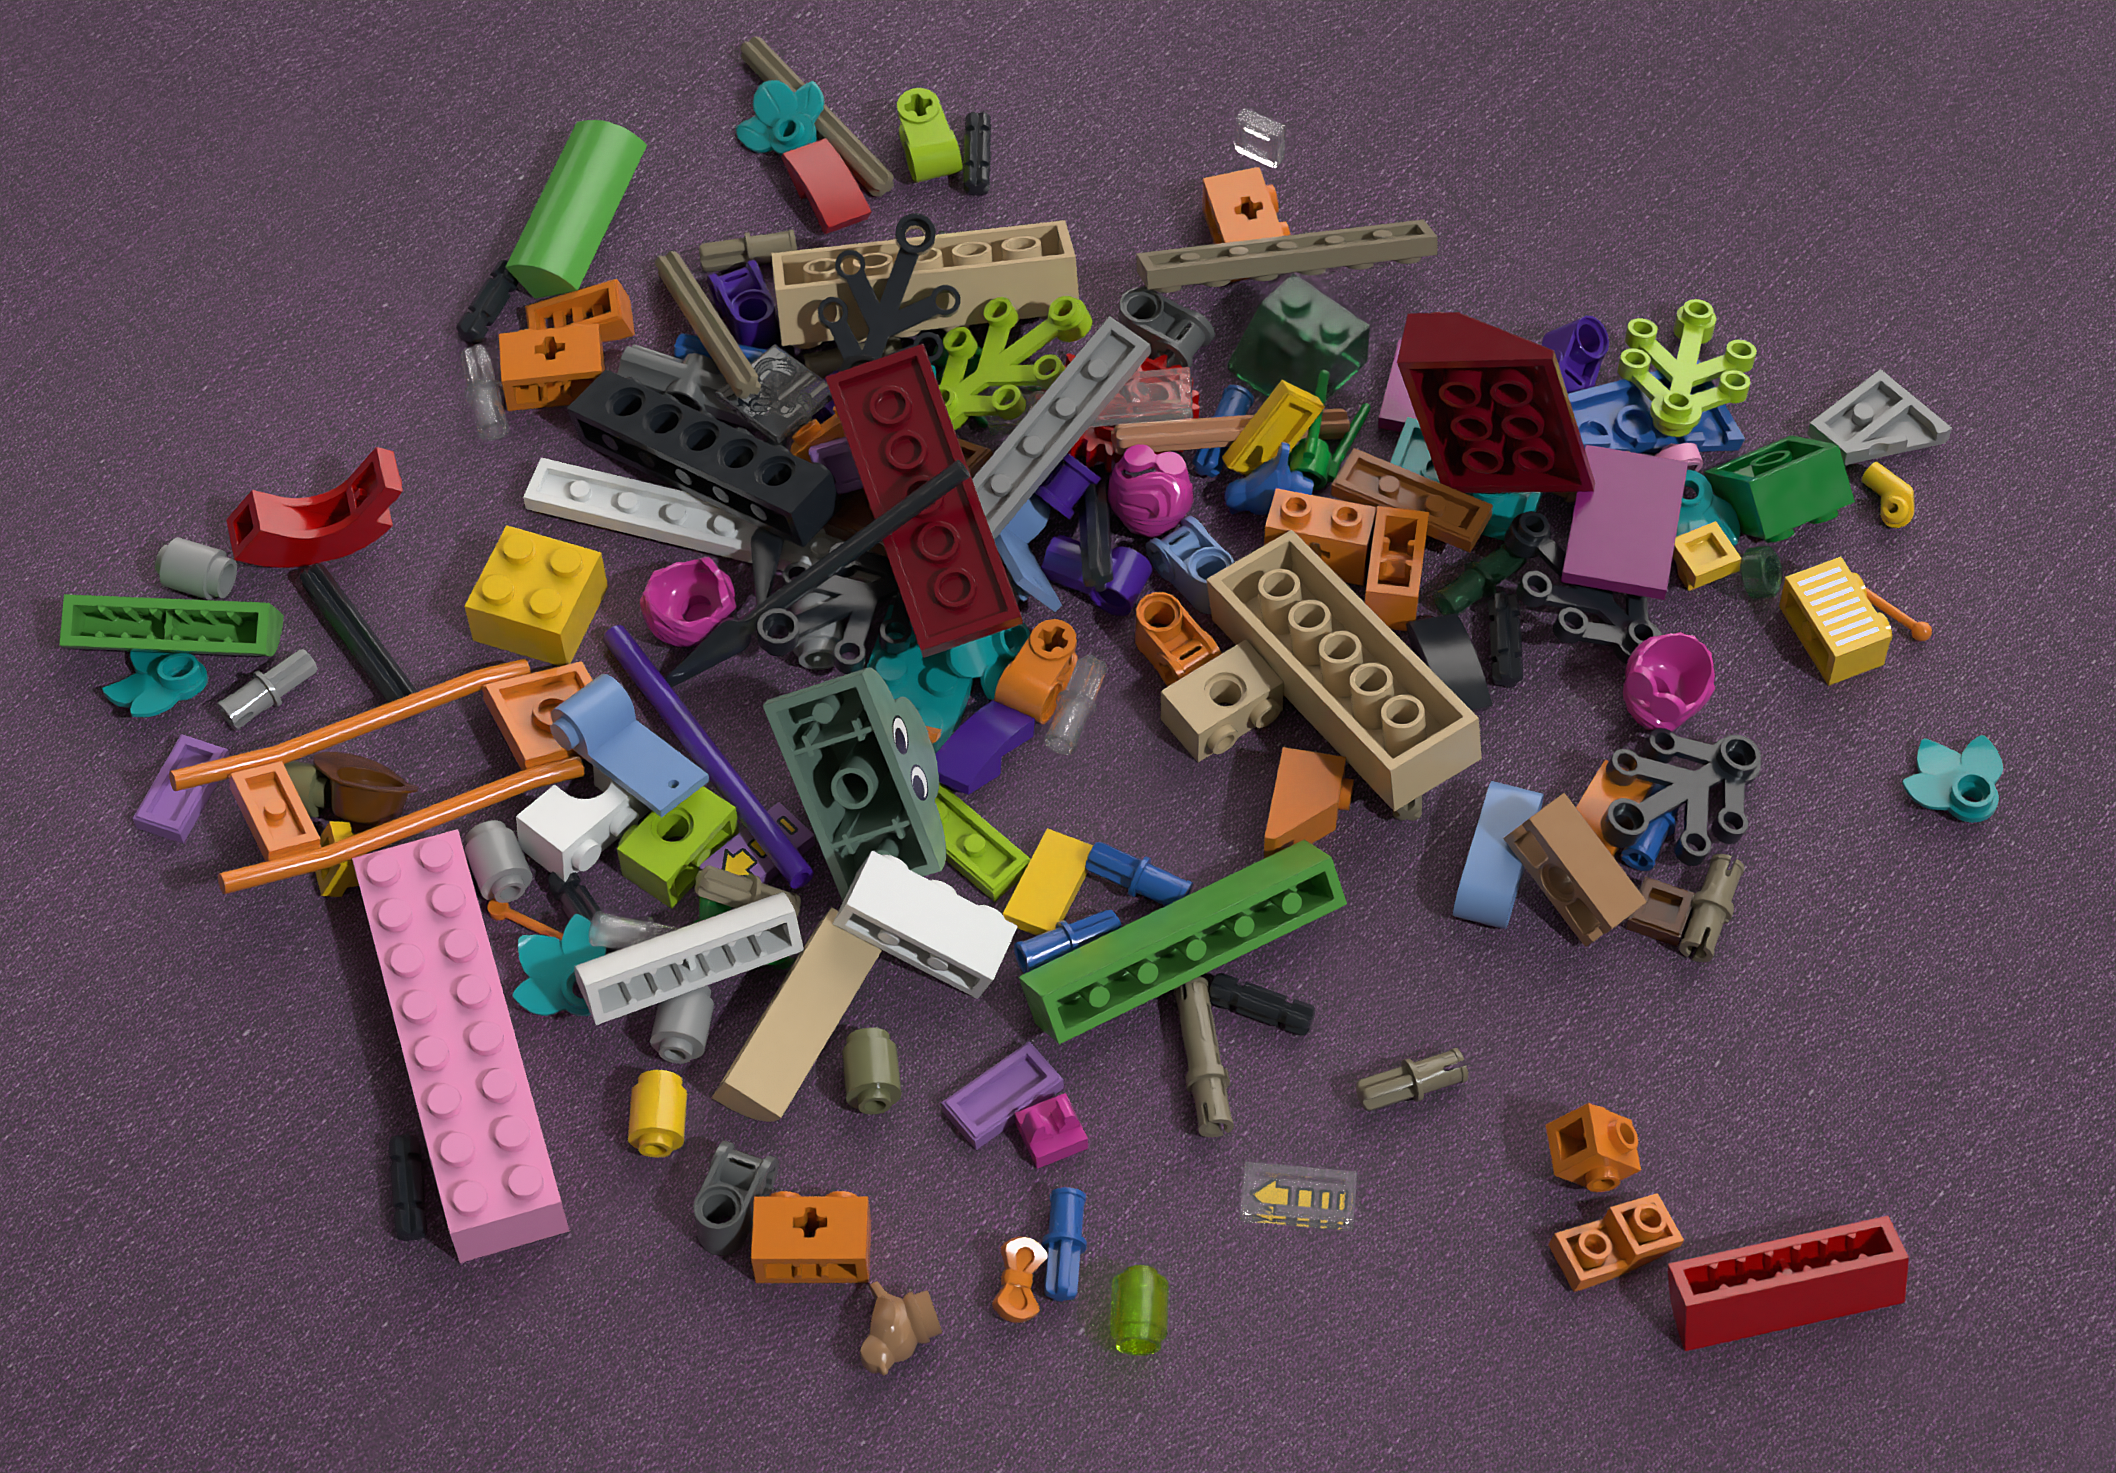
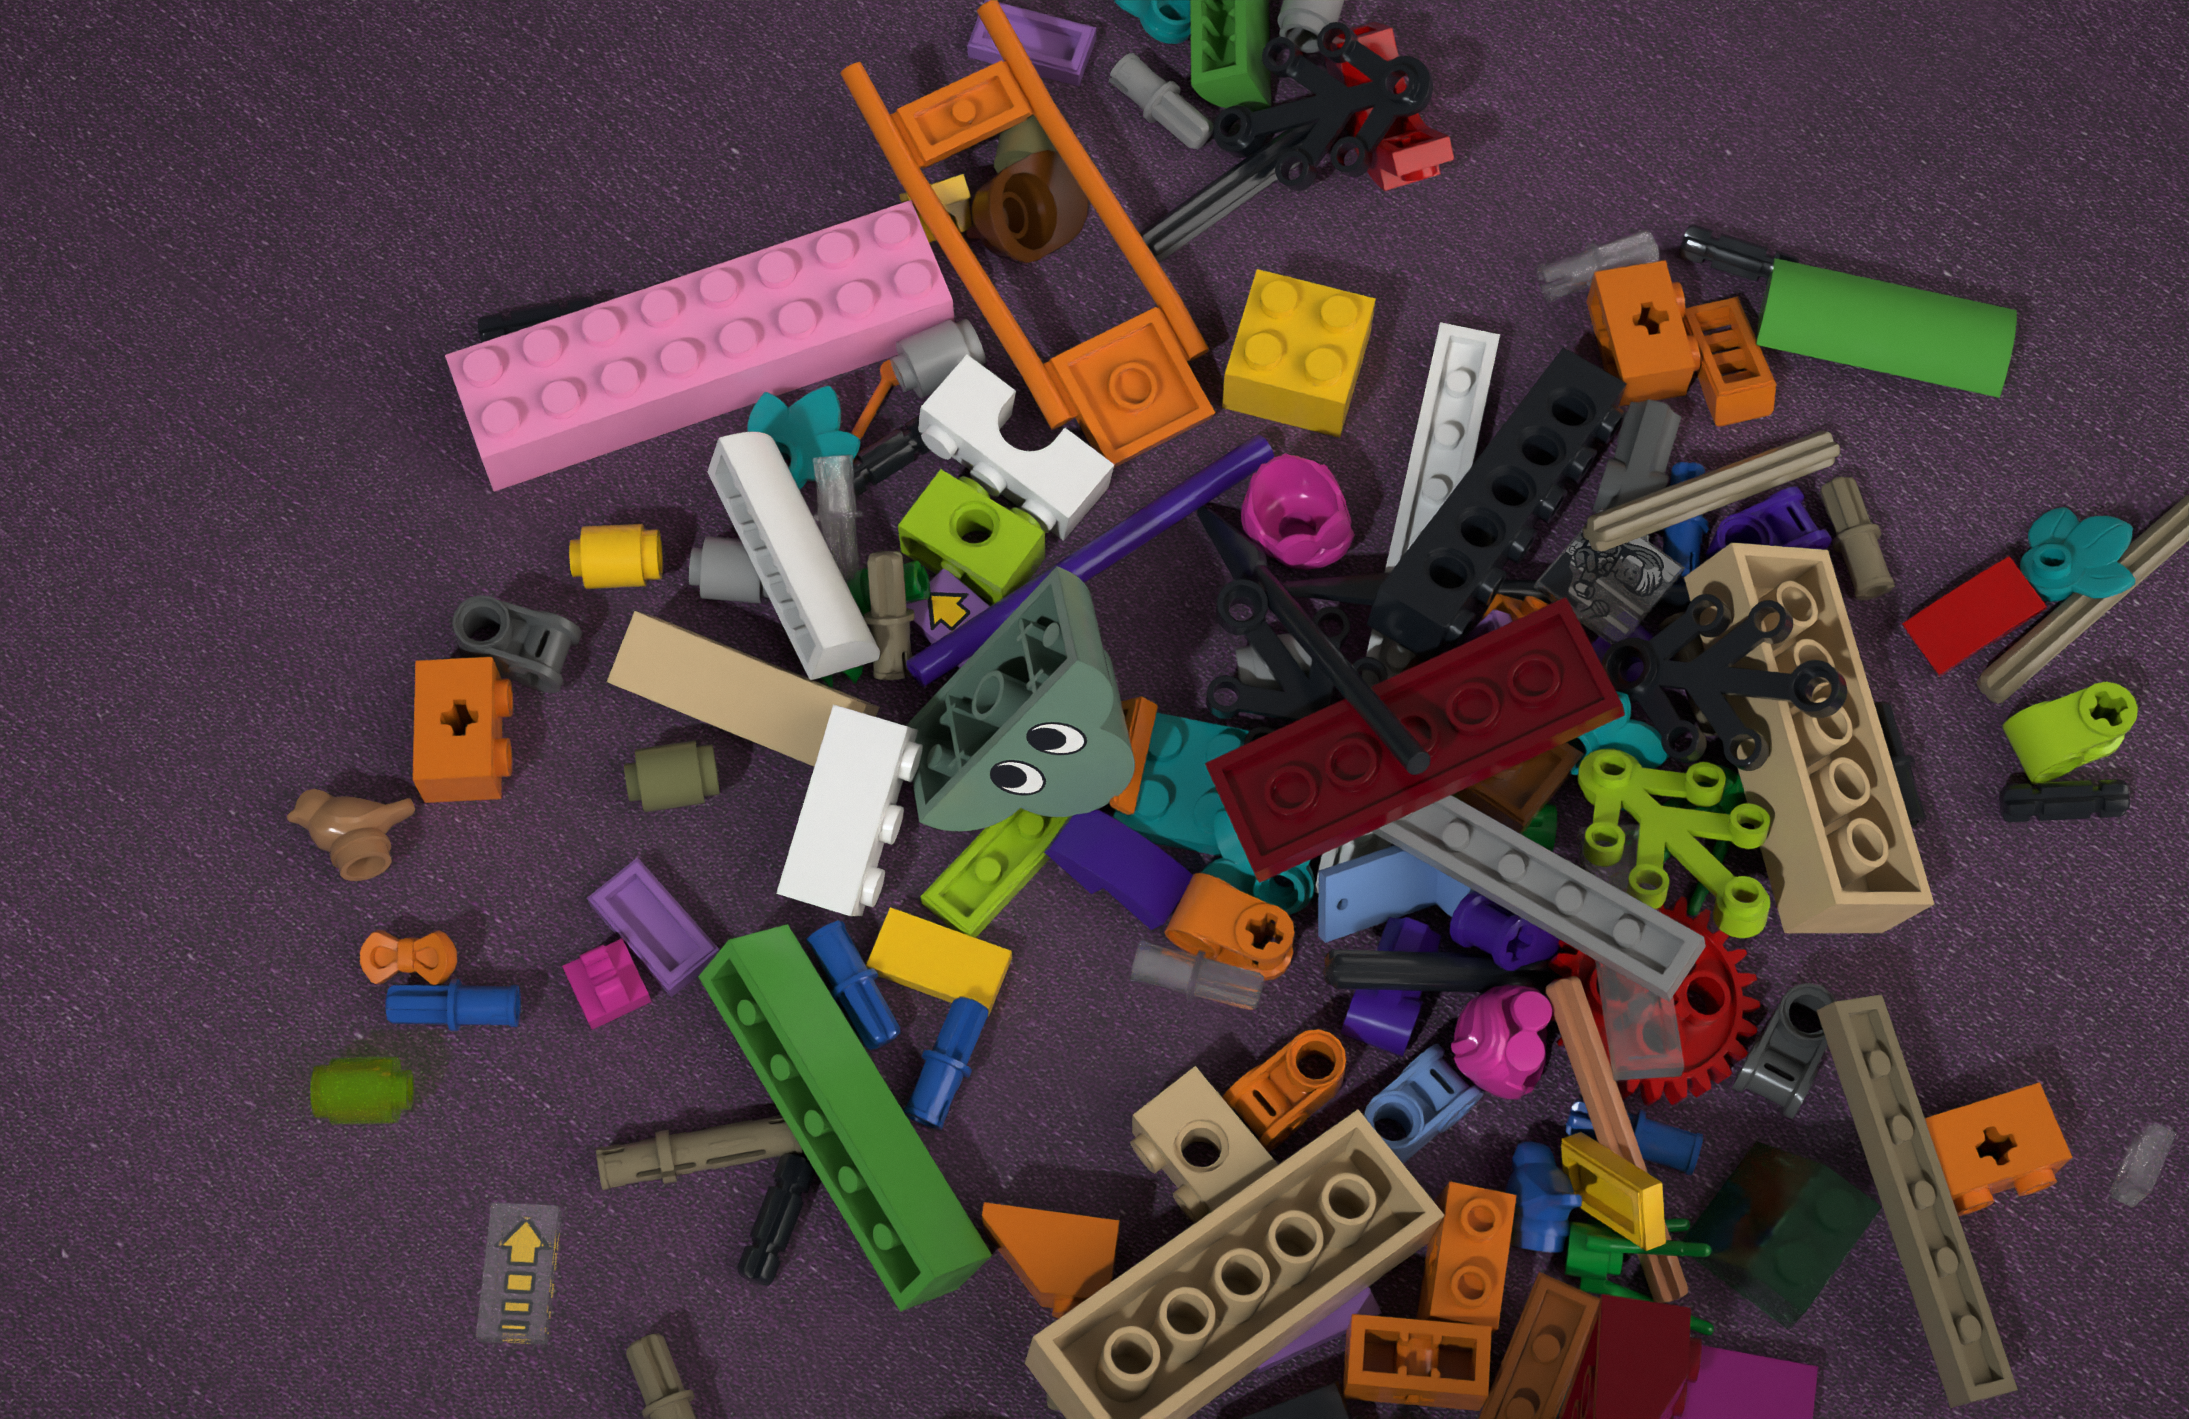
camera: 85 degrees right, 10 degrees up
medium blue door [550,674,709,818] -> none
none -> black plant [1213,22,1433,191]

